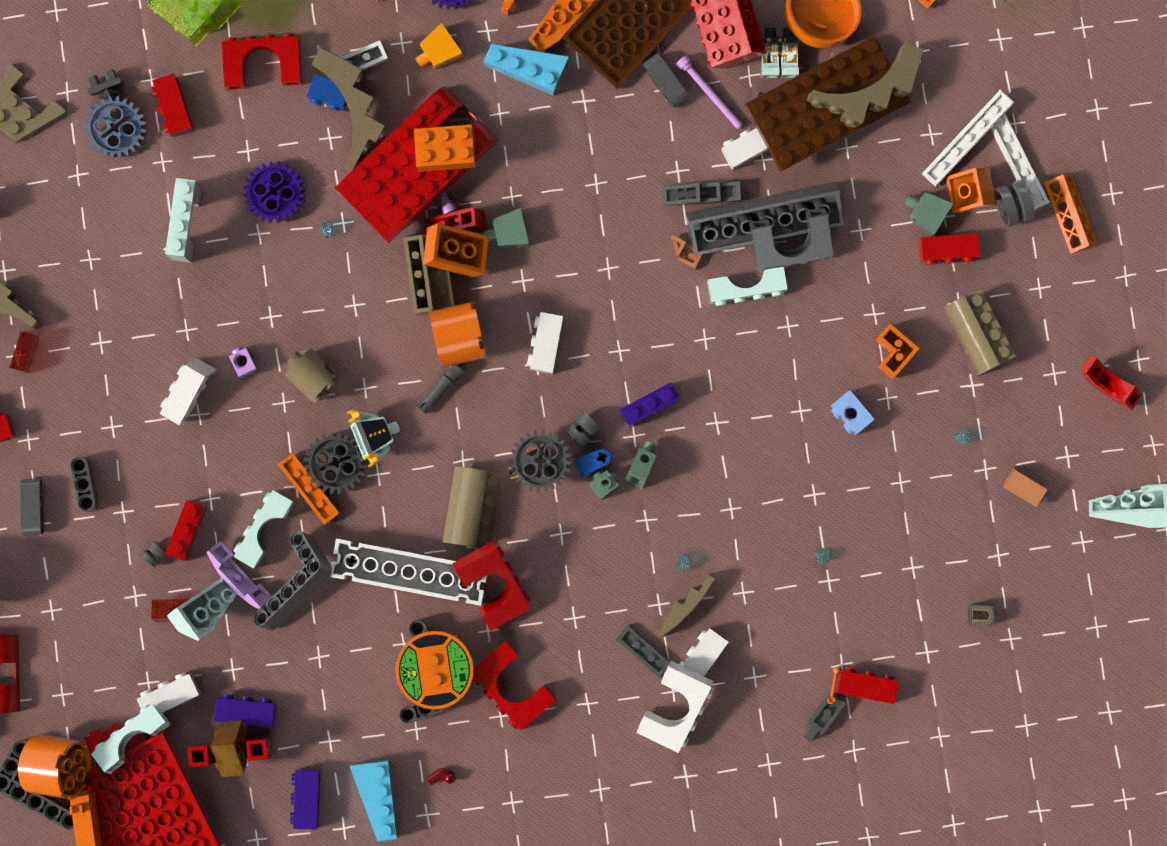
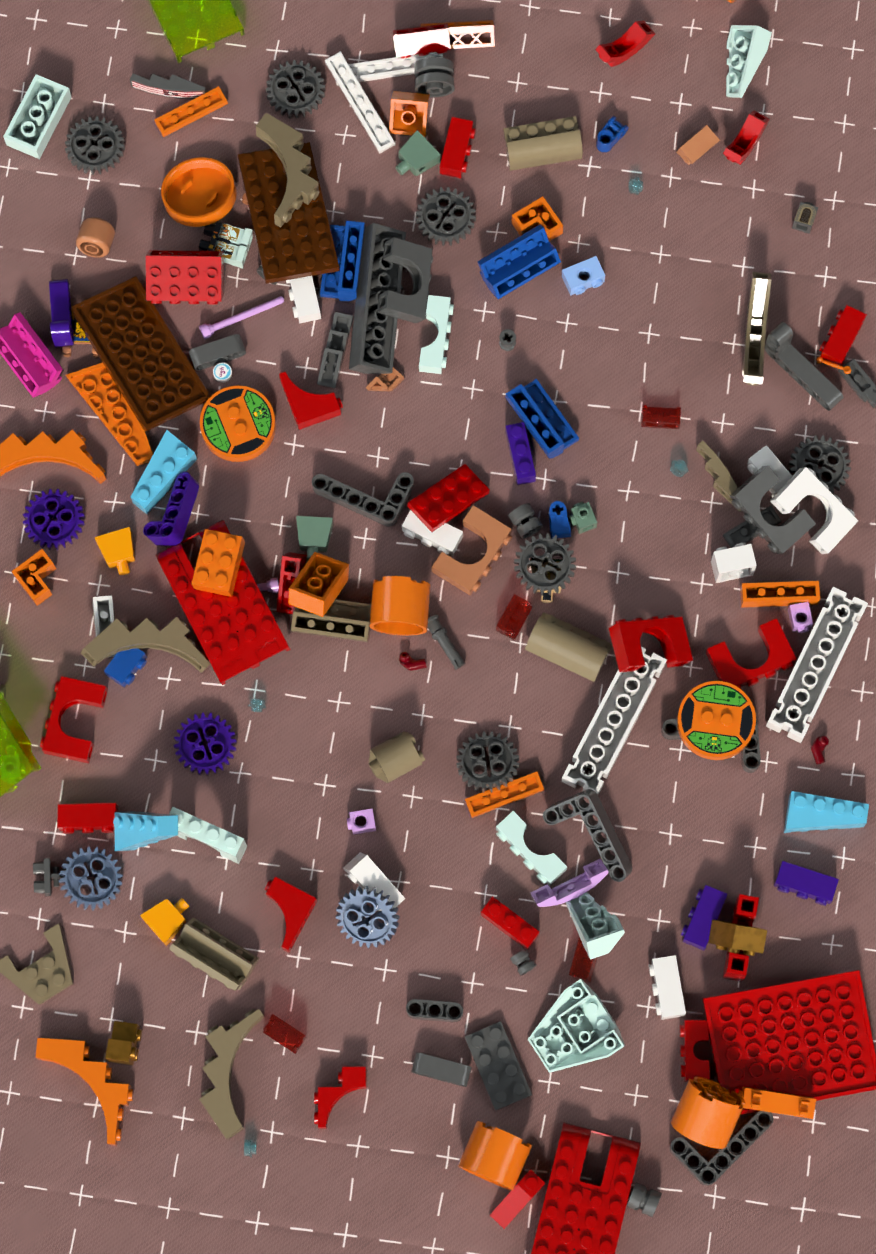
camera: 70 degrees left, 10 degrees down
light aqua arch [91,704,171,774] -> none
torso [347,409,400,467] -> none
sand green torso [625,441,657,489] -> none
clear light blue plate [813,549,832,563] -> none
none -> medium azure wedge [113,811,178,851]
none -> light orange torso [140,898,190,946]
none -> dark purple beam [143,472,199,546]
none -> dark tan brick [169,917,259,991]
none -> piece [200,386,276,462]
none -> white tile [213,363,232,383]
none -> red arch [265,877,317,953]
none -> dark grey gear [266,60,325,118]
none -> red arch [279,371,343,430]
none -> dark grey beam [312,472,414,527]
none -> blue brick [320,221,365,301]
none -> sand blue gear [336,886,400,948]
none -> brick [393,23,451,58]
none -> dark red arm [399,652,427,671]
none -> red plate [407,464,490,532]
none -> dark grey gear [416,187,476,246]
none -> nougat arch [432,505,513,595]
none -> dark grey plate [465,1021,532,1111]
none -> blue brick [477,224,561,299]
none -> clear red hinge [496,594,533,641]
none -> dark grey bush [499,329,516,351]
none -> blue brick [505,379,579,459]
none -> light aqua wedge [528,979,625,1073]
none -> blue piece [596,116,629,152]
none -> clear red hinge [641,405,681,429]
none -> white brick [711,543,757,583]
none -> red arch [723,110,770,165]
none -> dark grey arch [730,466,816,554]
none -> orange brick [740,581,820,608]
none -> dark tan arch [742,272,772,385]
none -> dark grey beam [764,322,844,411]
none -> white brick [766,587,868,743]
none -> lavender brick [788,602,813,633]
none -> dark grey gear [789,435,851,494]

